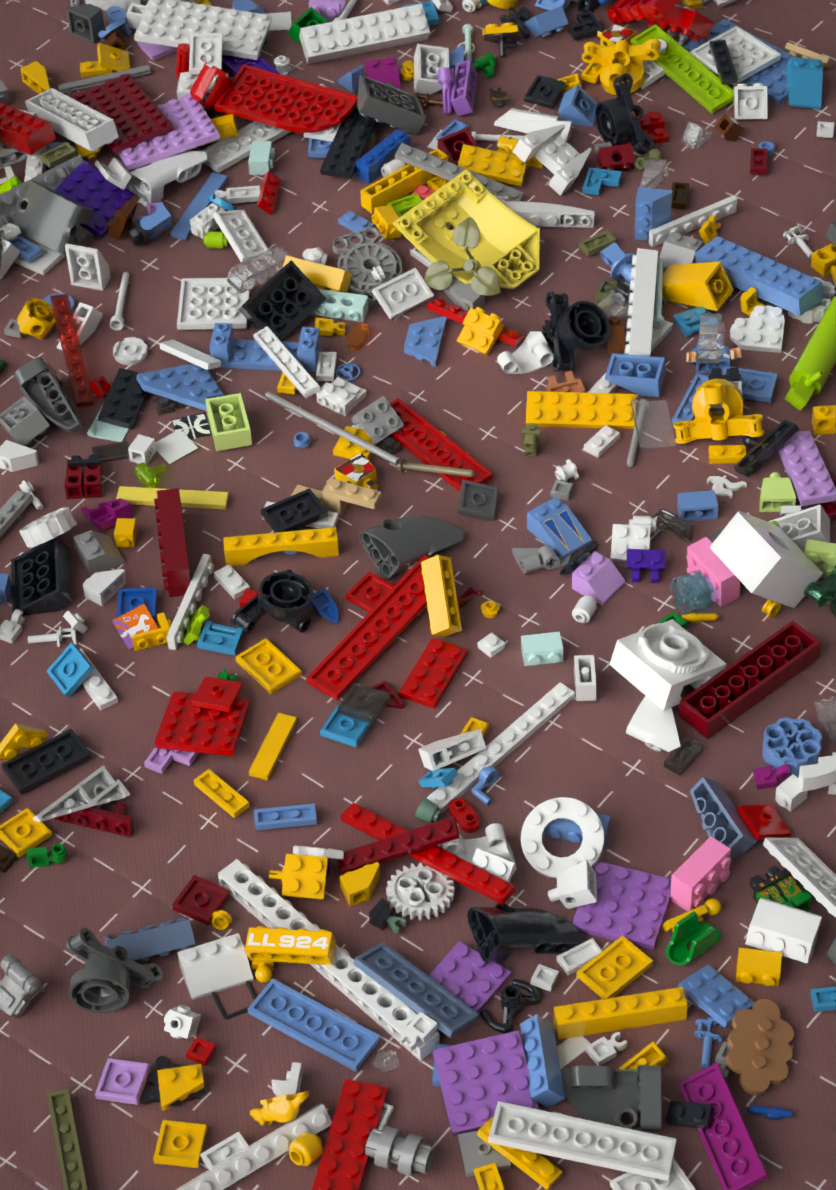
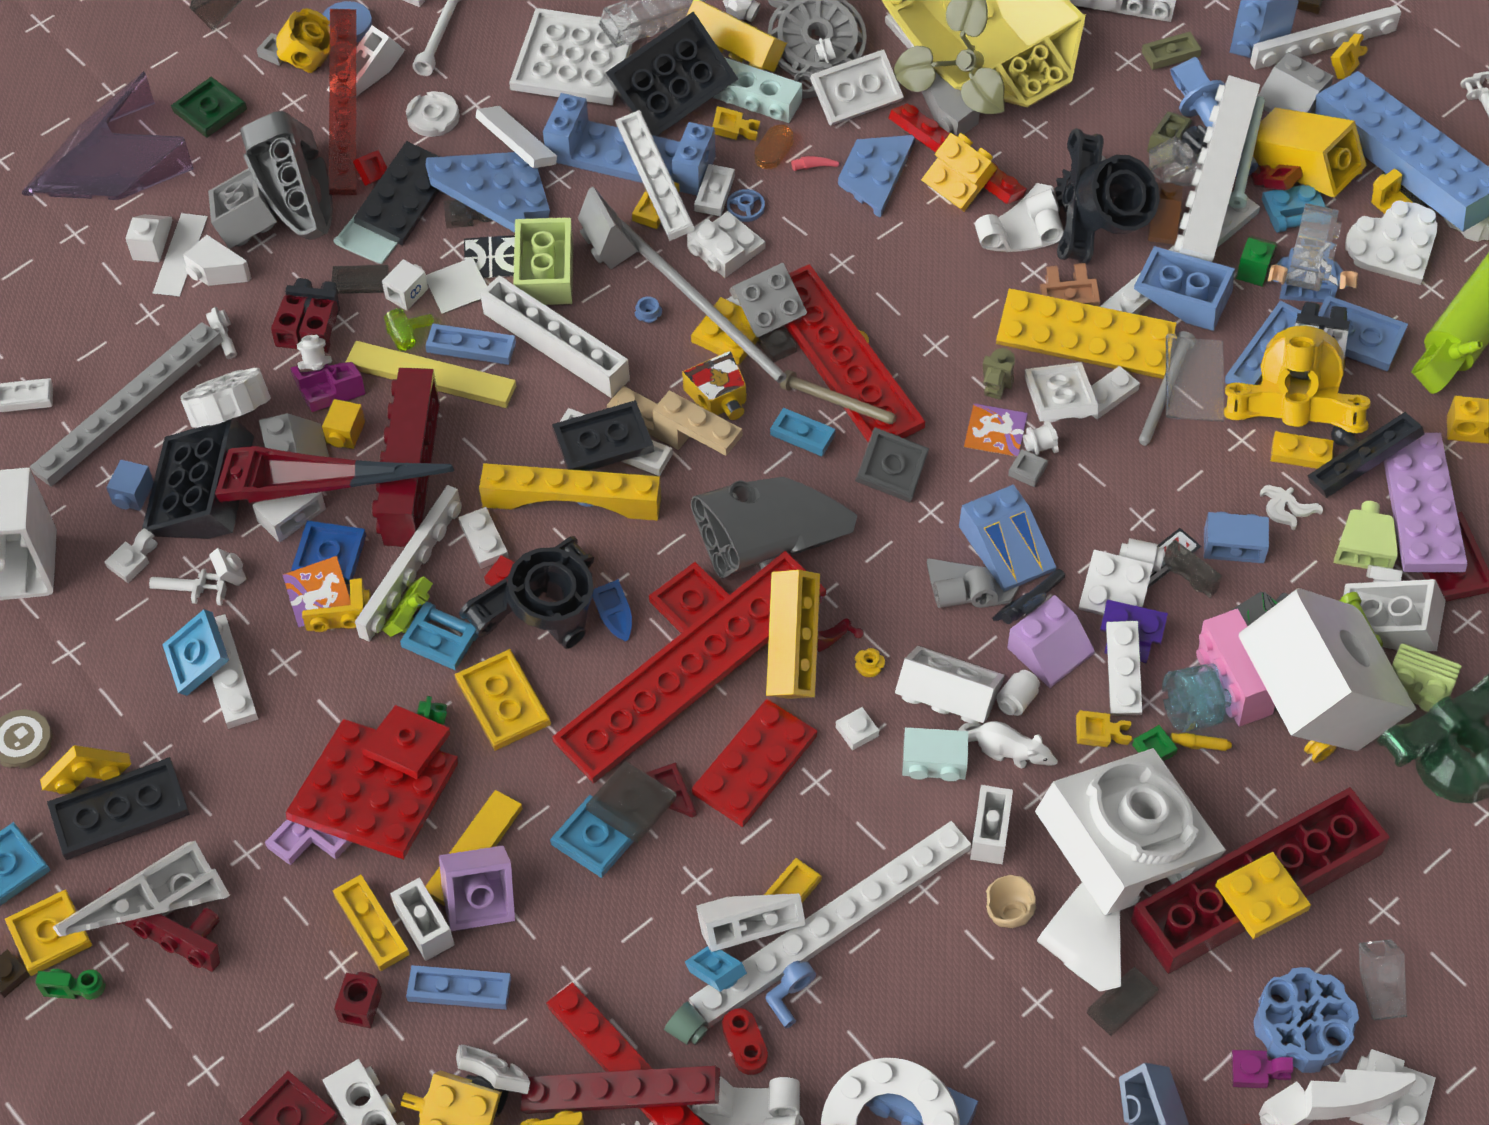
camera: 10 degrees right, 10 degrees up
none -> dark red plate [215,446,455,503]
none -> white brick [297,335,332,370]
none -> dark red brick [334,972,382,1029]
none -> white brick [390,877,454,961]
none -> medium blue plate [425,324,516,365]
none -> lavender slope [439,846,515,931]
none -> white brick [480,275,630,398]
none -> light grey slope [578,187,638,269]
none -> dark azure plate [770,407,835,457]
none -> coral helmet [791,156,839,171]
none -> white slope [895,646,1005,724]
none -> white animal [958,721,1058,768]
none -> sticker [964,404,1027,457]
none -> tan hair [986,875,1036,929]
none -> white plate [1025,362,1098,422]
none -> yellow plate [1076,710,1132,747]
none -> white plate [1106,621,1142,716]
none -> yellow plate [1216,852,1311,939]
none -> green slope [1236,235,1278,287]
none -> dark red plate [1251,164,1303,191]

